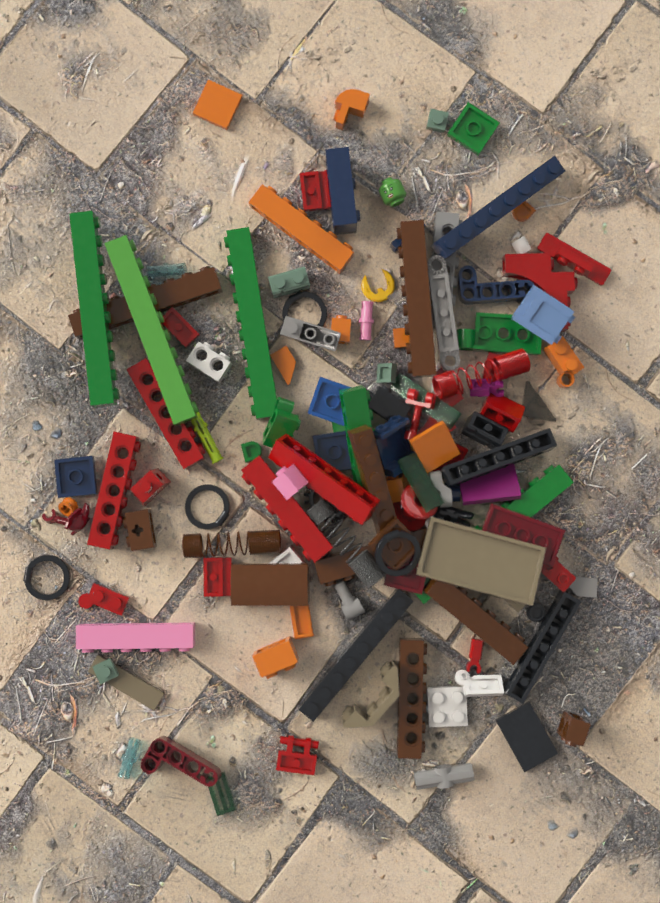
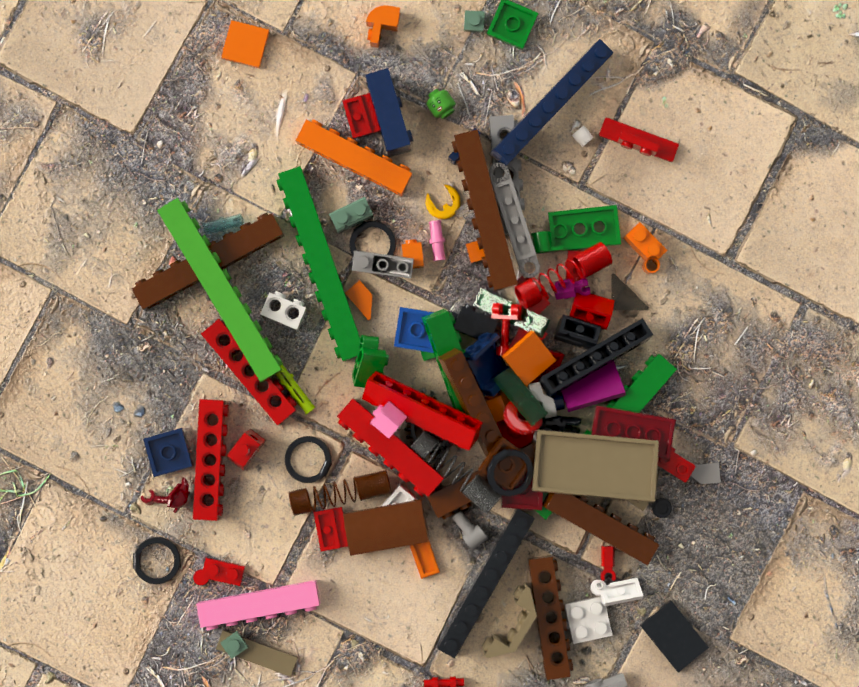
camera: 10 degrees left, 0 degrees up
orange bush [58,497,78,516] -> none
green brick [69,211,120,408] -> none
reddish brown brick [123,509,157,551] -> none
red plate [162,307,200,348] -> none
green tile [241,441,262,463] -> none
orange brick [252,636,299,679] -> none
dark blue plate [313,431,351,471] -> none
sand green plate [376,363,397,384] -> none
dark blue beam [457,265,534,305] -> none
red arch [502,253,578,332] -> none
black brick [504,590,581,704] -> none
orange tile [512,201,536,222] -> none
medium blue container [512,284,575,345] -> none
reddish brown brick [557,710,591,748] -> none

